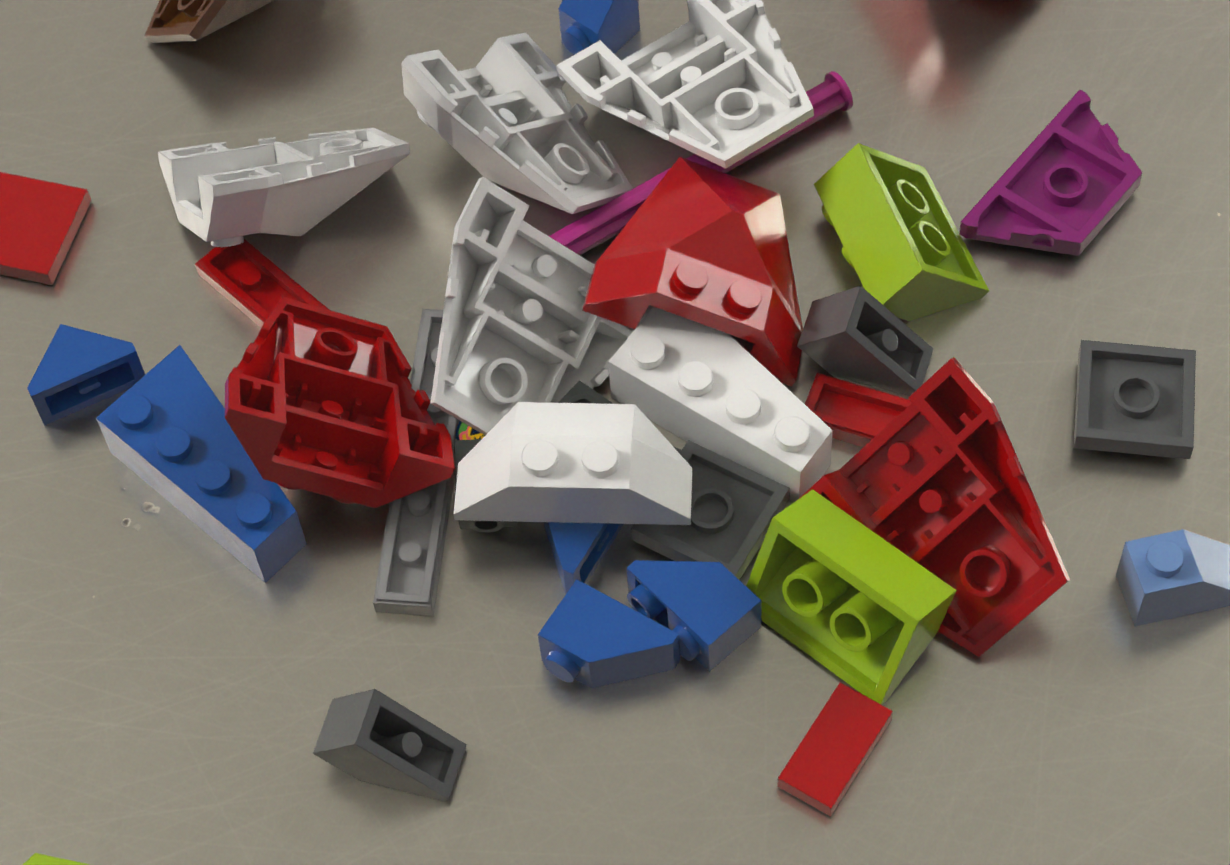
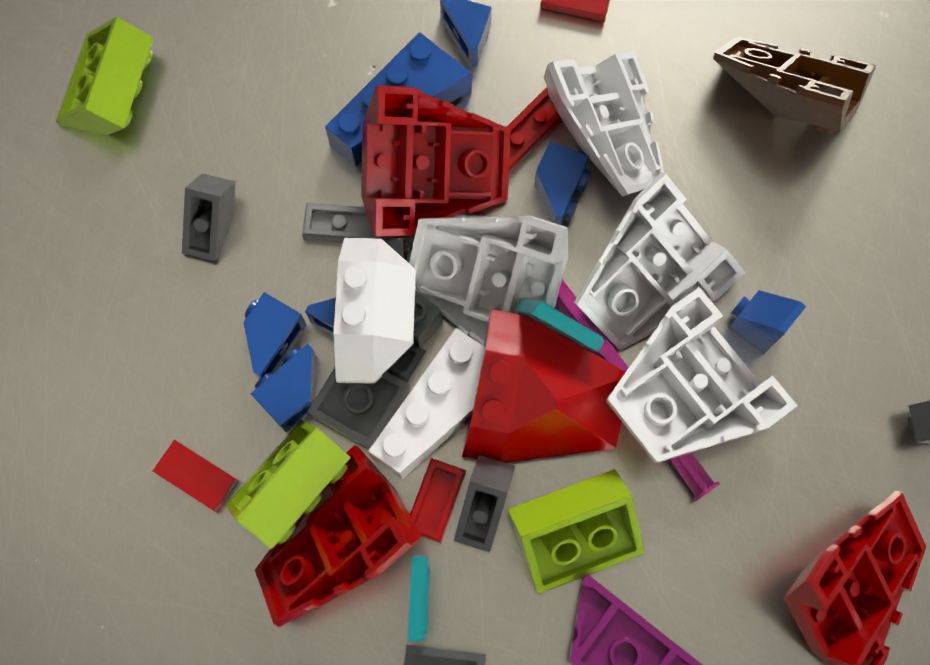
camera: 85 degrees right, 15 degrees up
none -> teal tile [408,556,430,642]
none -> teal tile [515,298,605,352]
none -> blue slope [534,141,591,225]

